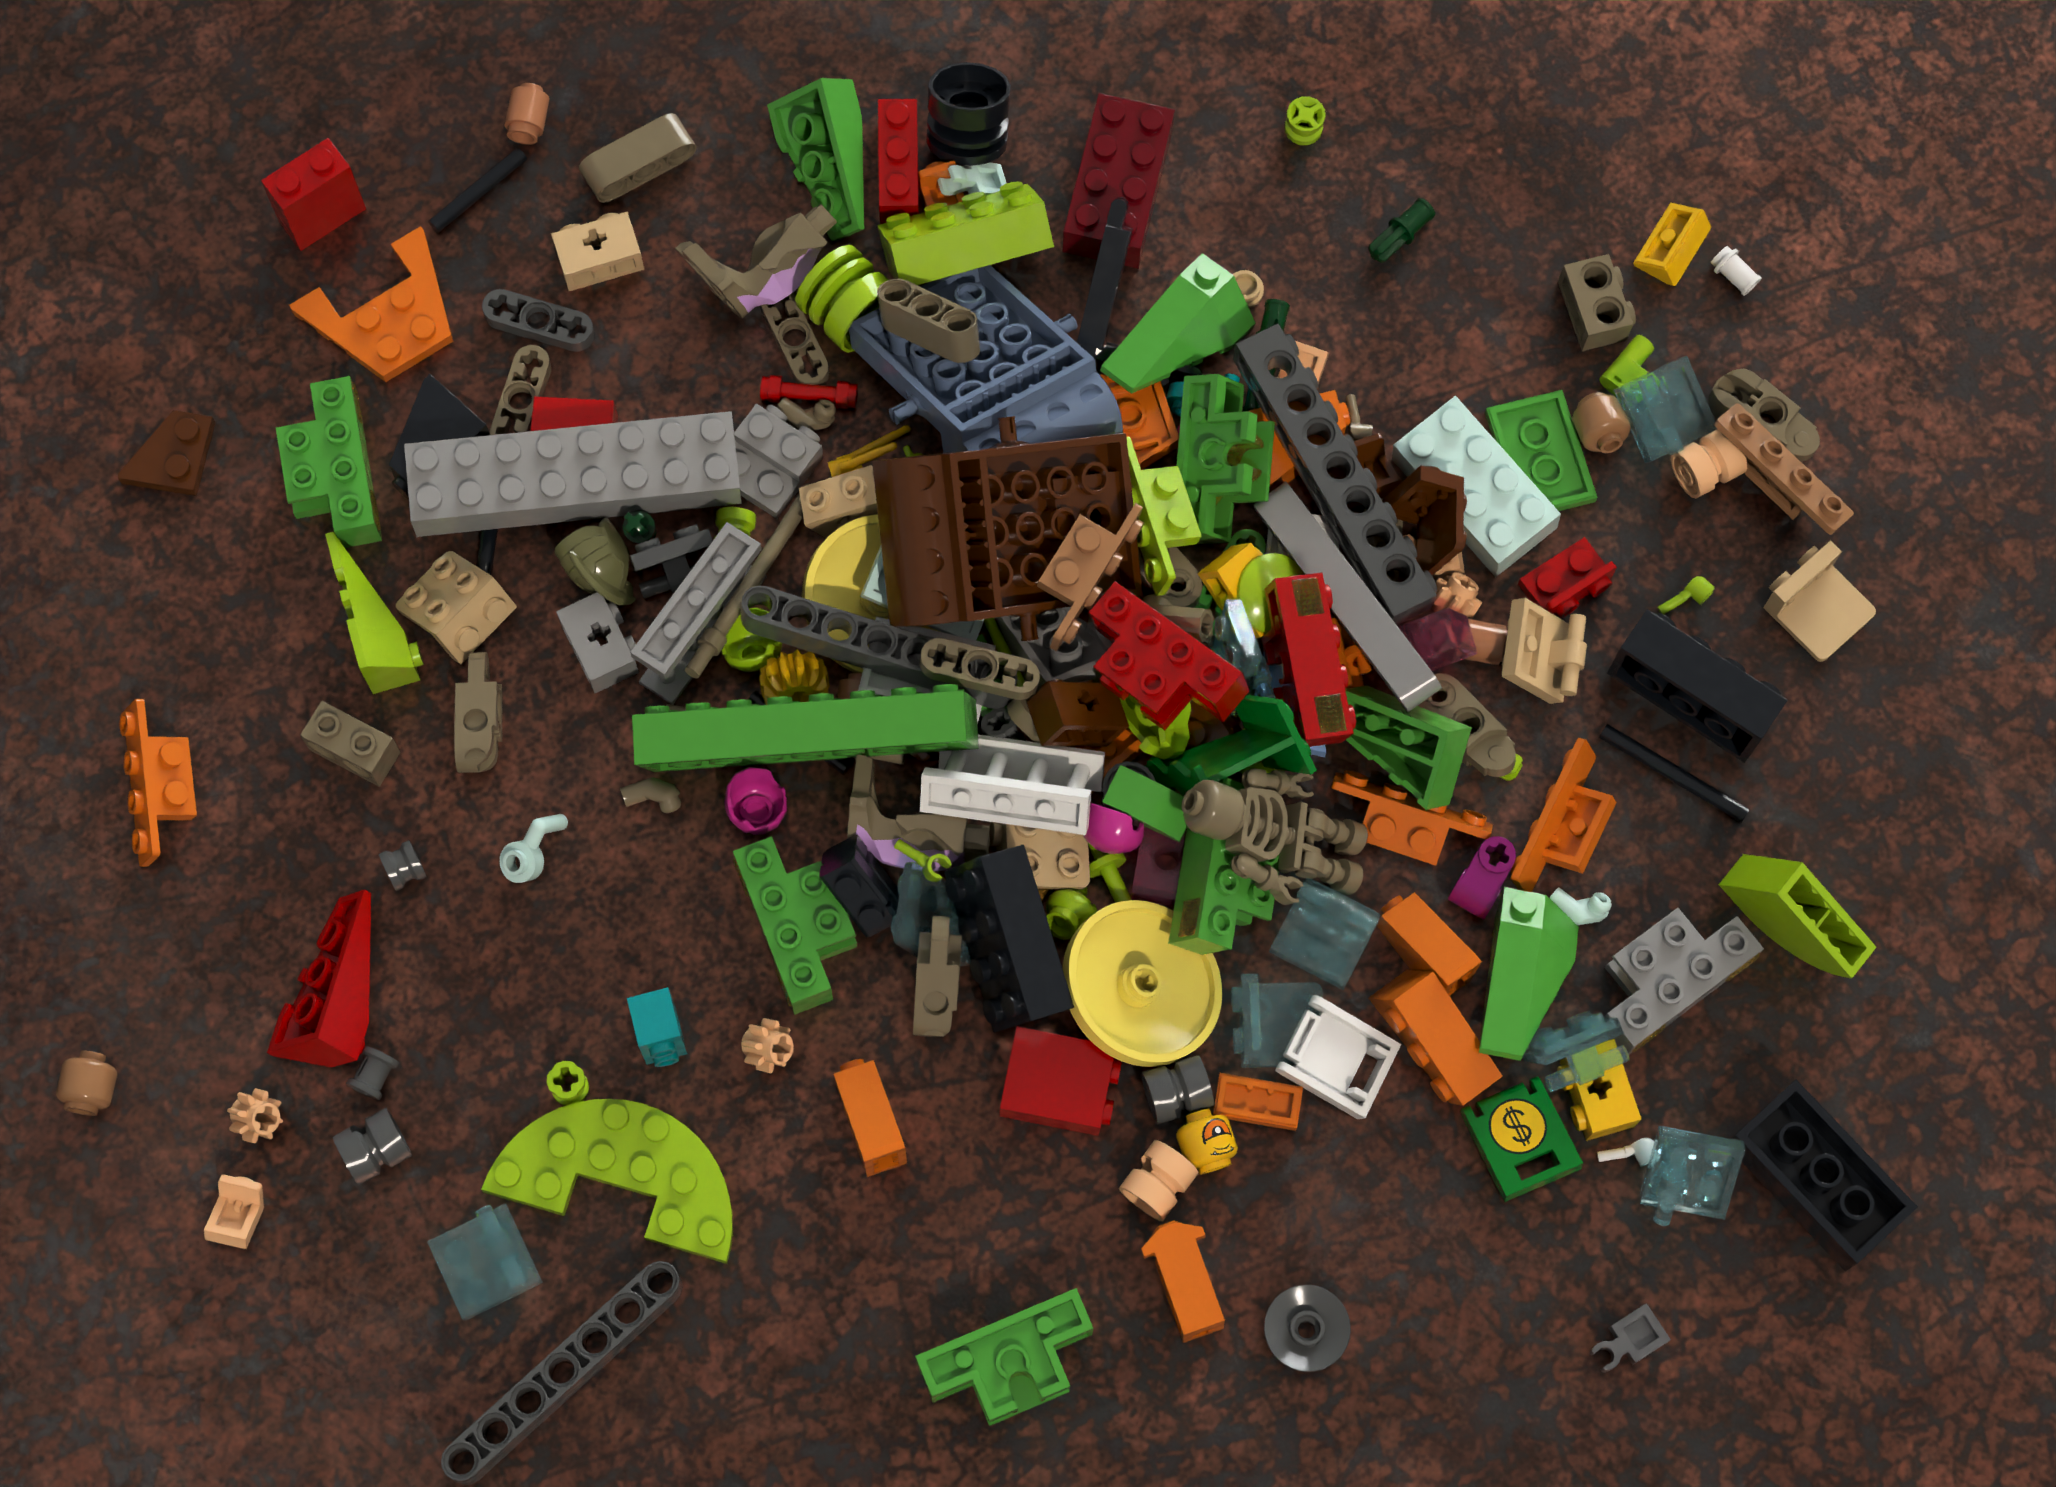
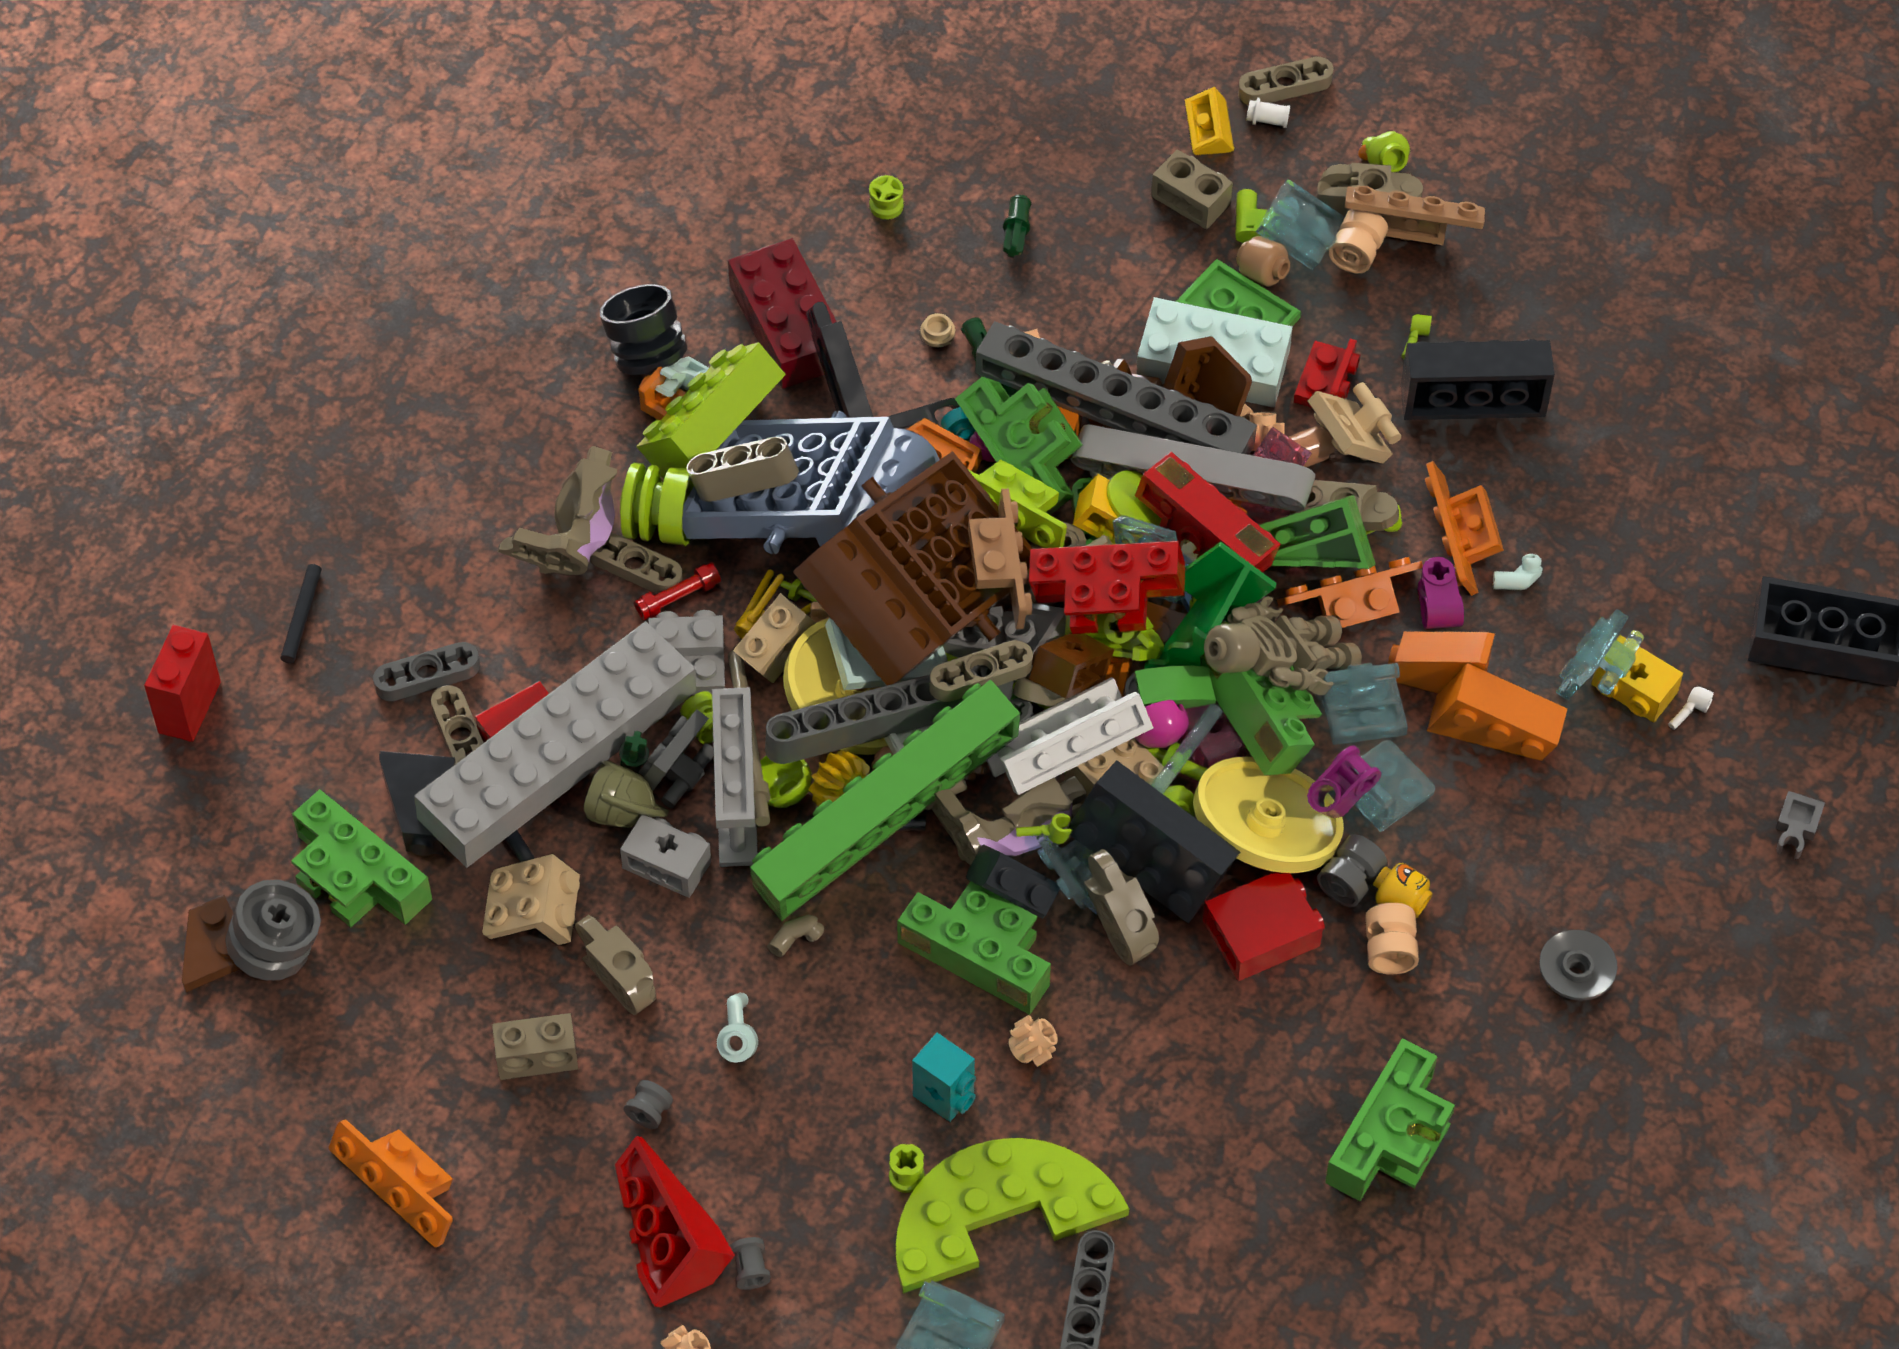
camera: 35 degrees left, 15 degrees down
orange wing [289,226,453,382] -> none
lime wedge [325,532,424,694] -> none
dark grey wheel [333,1107,412,1185] -> none
nougat brick [505,83,550,145] -> none
tan brick [551,212,644,291] -> none
dark tan beam [579,113,697,203] -> none
dark pink hair [724,767,787,835] -> none
bright green wedge [767,78,864,241] -> none
dark tan arm [777,397,836,431] -> none
orange slope [833,1059,907,1177] -> none
red brick [878,99,919,224] -> none
bright green wedge [1100,253,1256,394] -> none
orange piece [1141,1220,1225,1343] -> none
orange plate [1212,1073,1303,1131] -> none
white container [1275,995,1401,1119] -> none
green container [1460,1076,1583,1202] -> none
bright green wedge [1479,887,1579,1061] -> none
black bar [1599,724,1750,823] -> none
light grey piece [1599,907,1764,1057] -> none
clear light blue plate [1640,1126,1745,1226] -> none
lime brick [1718,854,1877,978] -> none
tan bracket [1763,540,1876,662] -> none
none -> dark grey wheel [225,880,321,980]
none -> clear light blue bar [1151,704,1222,794]
none -> dark tan beam [1238,57,1333,105]
none -> magenta piece [1307,745,1382,818]
none -> lime animal [1358,131,1410,172]

